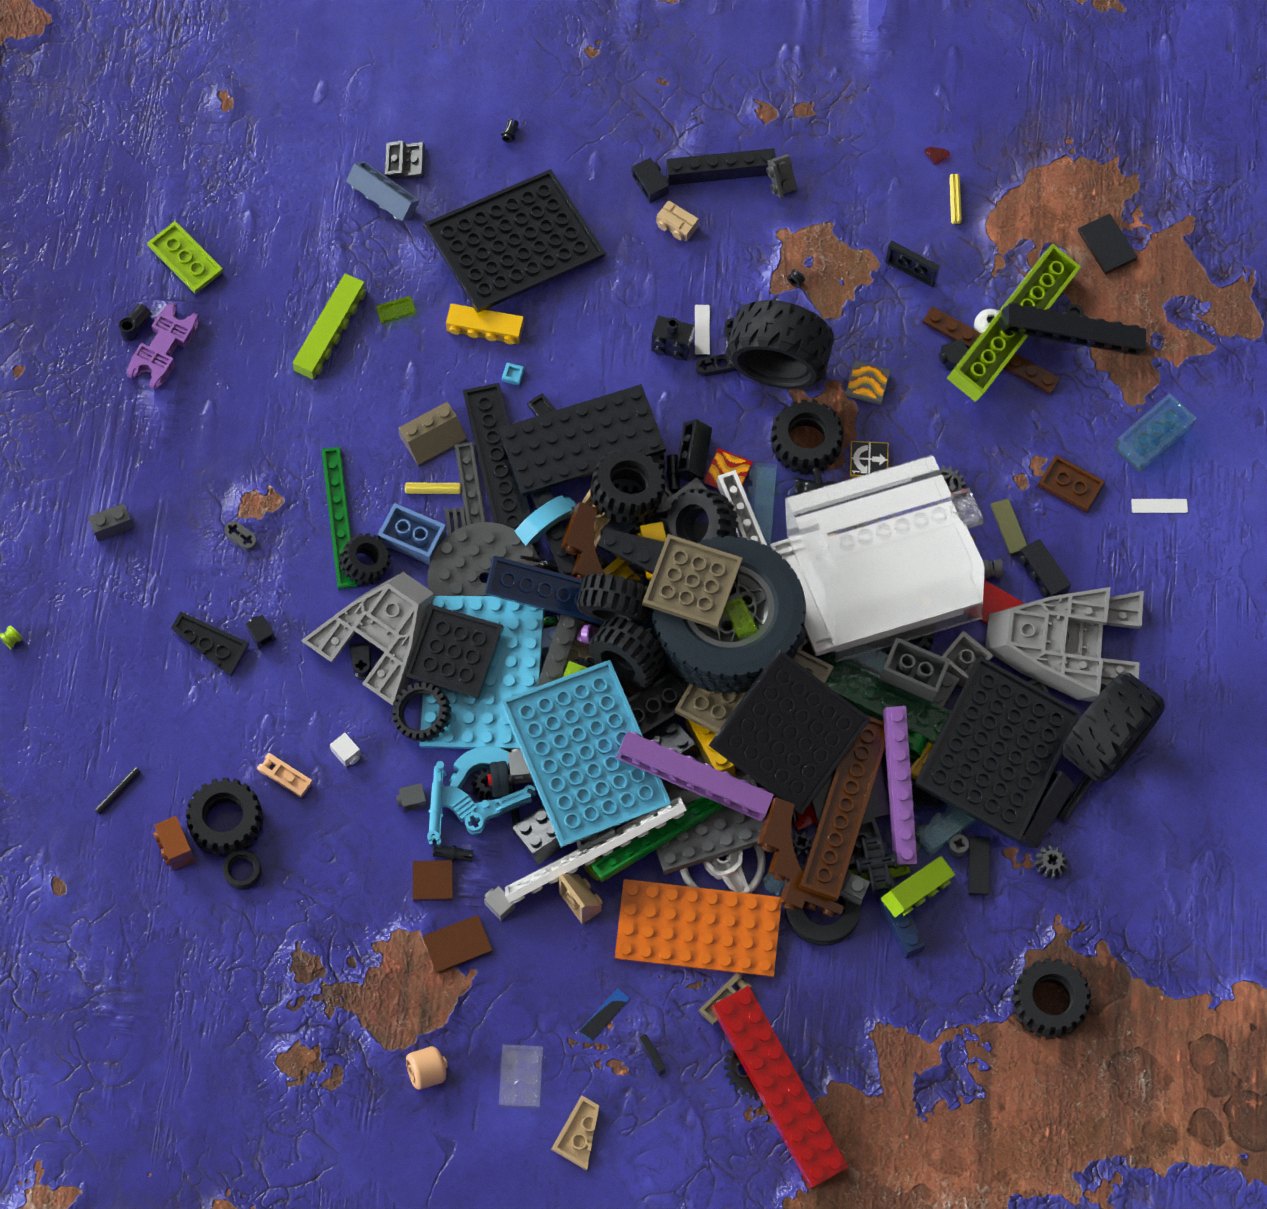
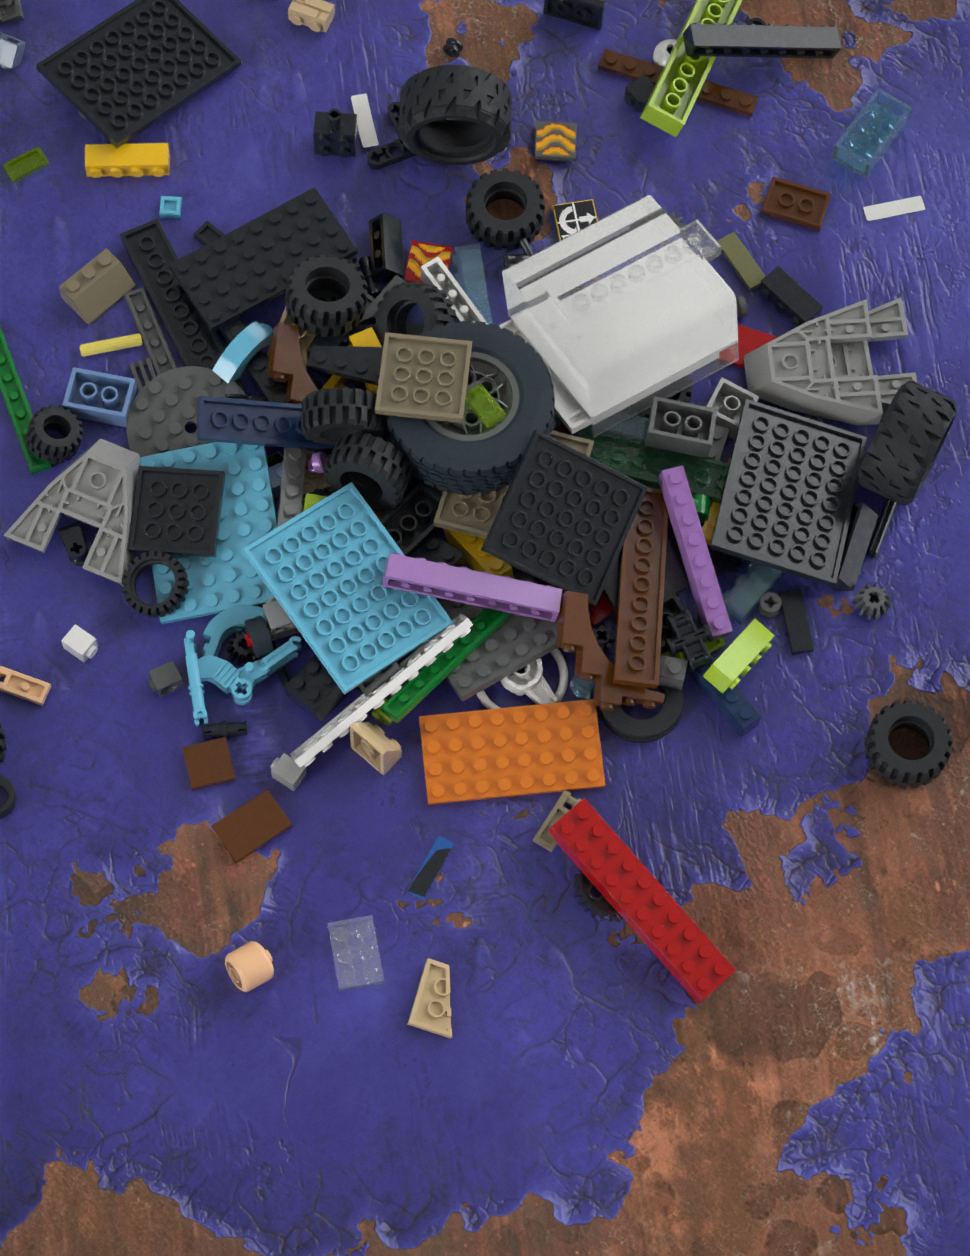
camera: 15 degrees left, 0 degrees up
black tile [639,1034,666,1076] -> none

